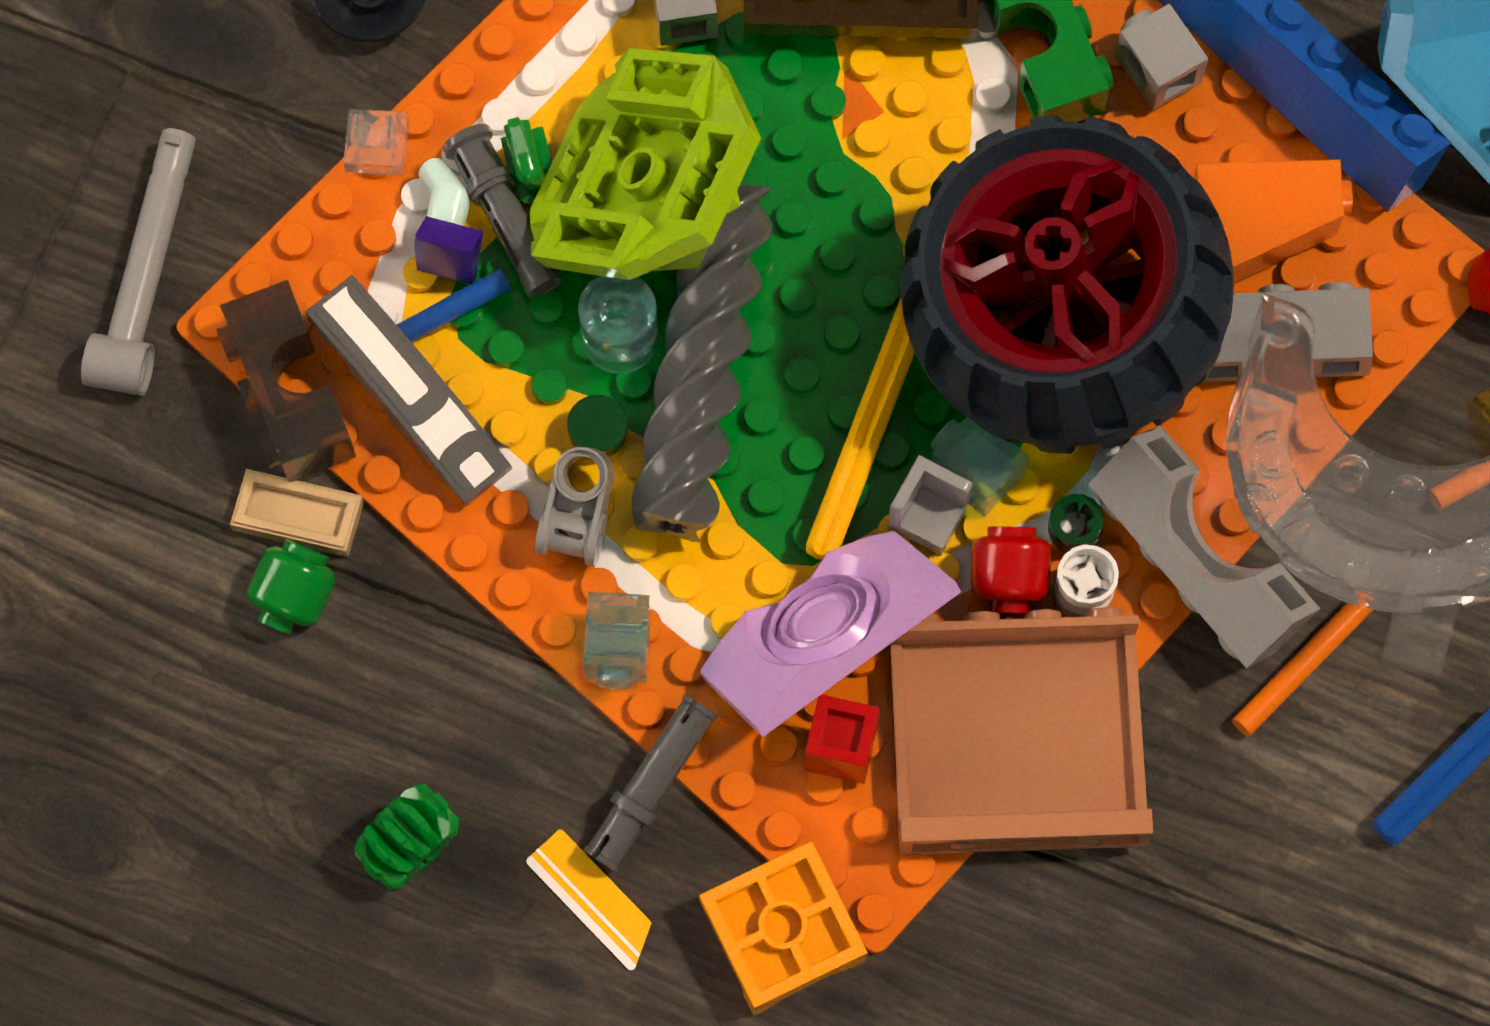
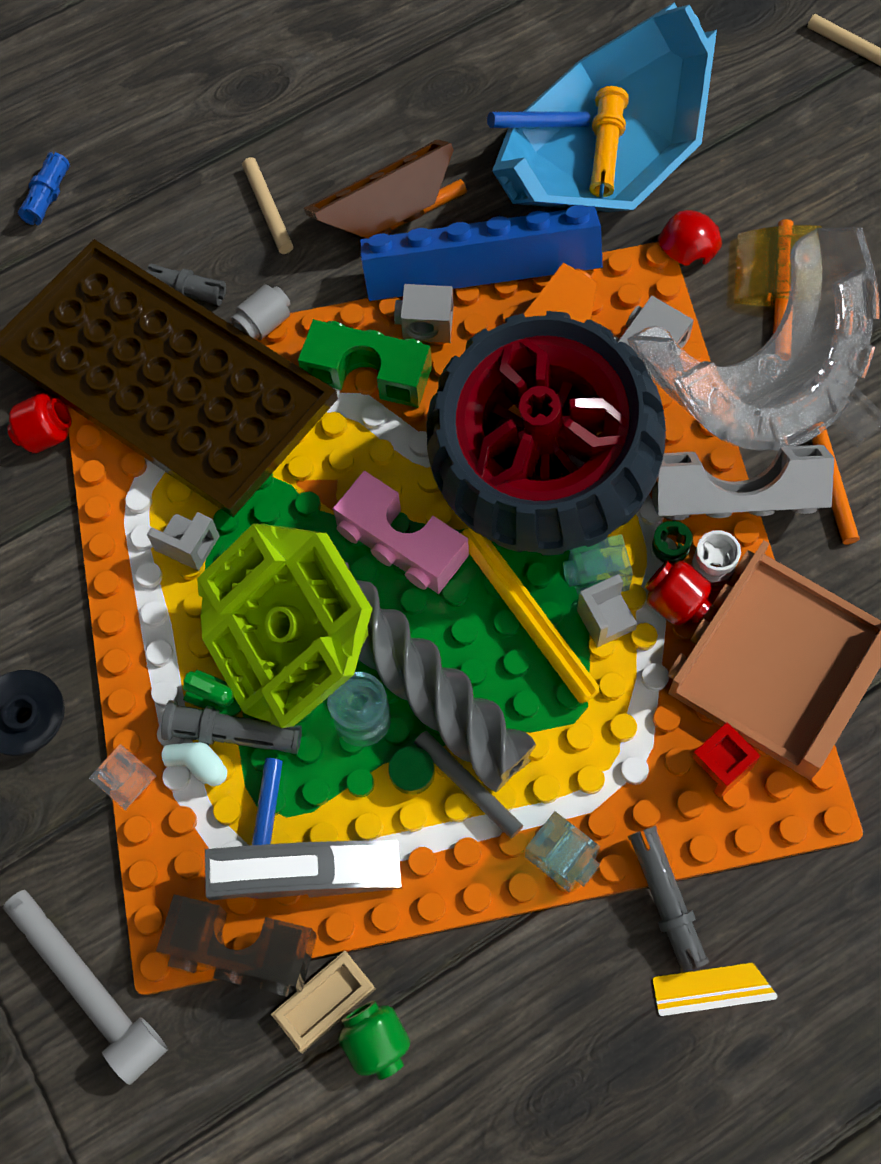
camera: 50 degrees left, 5 degrees down
green gear [355,783,460,890] -> none
dark purple slope [414,216,483,284] -> none
light grey piece [535,447,615,567] -> none
light orange piece [699,841,868,1016] -> none
lavender slope [700,531,961,737] -> none
none -> bright pink arch [333,470,469,594]
none -> dark grey bar [414,730,524,839]

